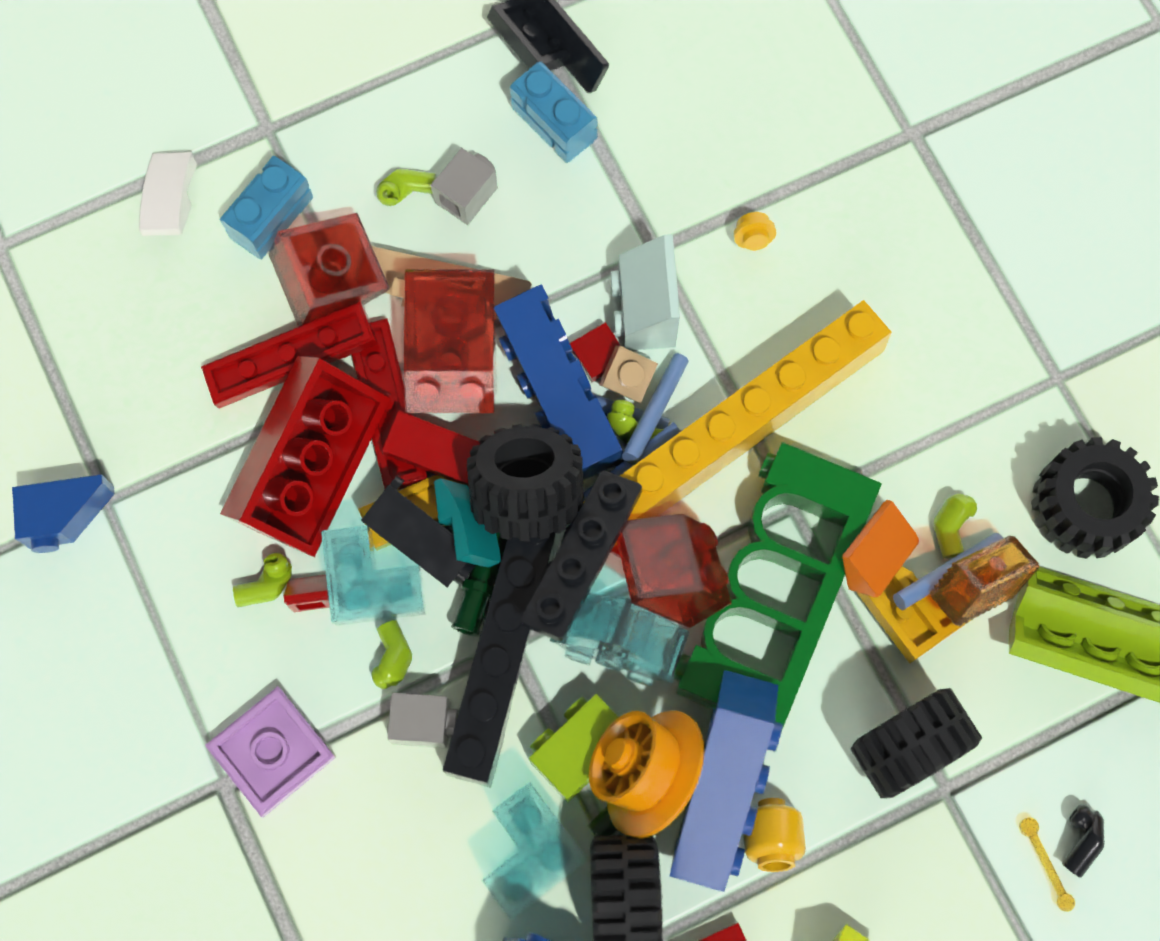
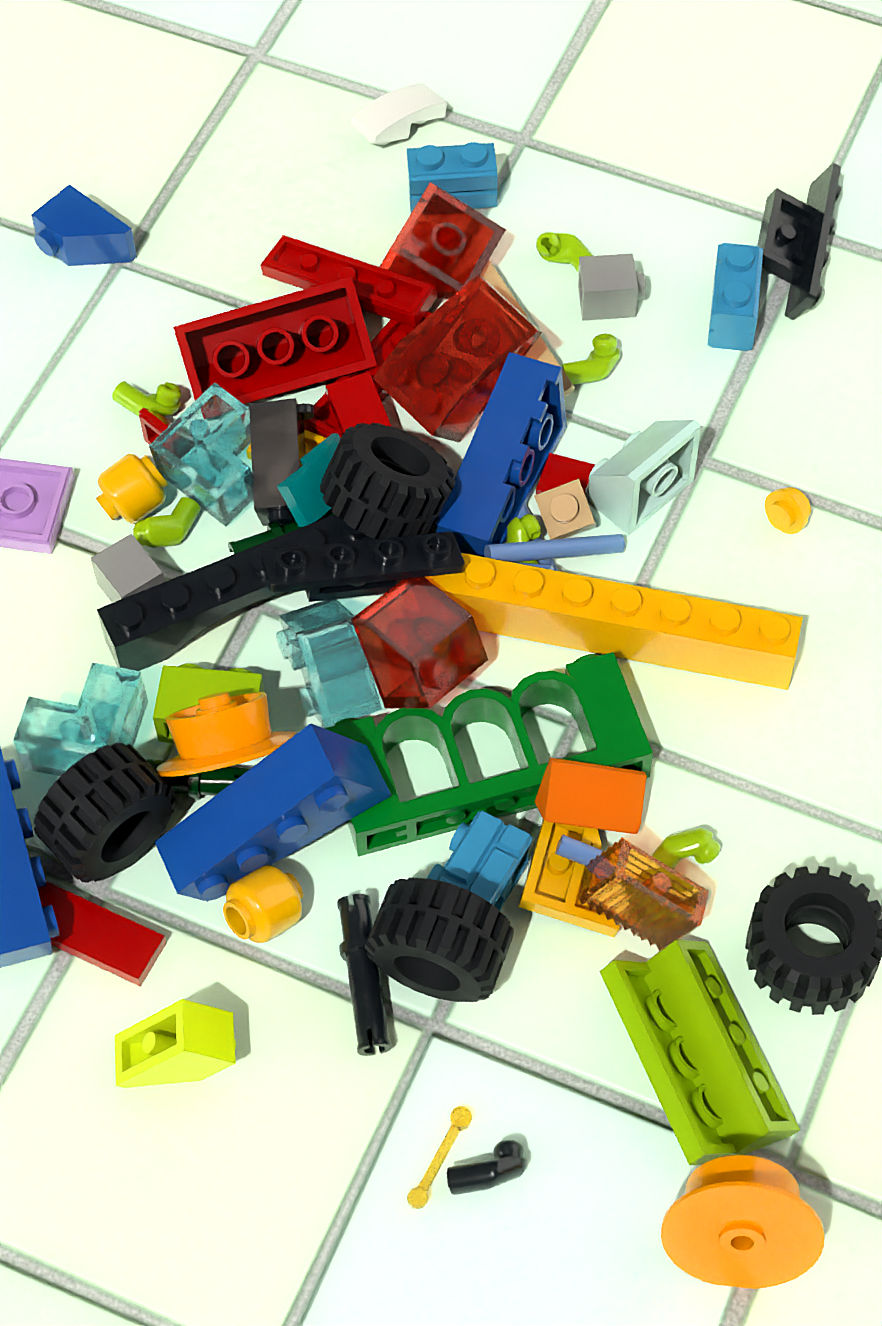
camera: 50 degrees right, 15 degrees down
none -> yellow head [96,454,168,524]
none -> black pin [337,894,392,1056]
none -> dark azure brick [427,811,533,911]
none -> lime arm [561,333,620,385]

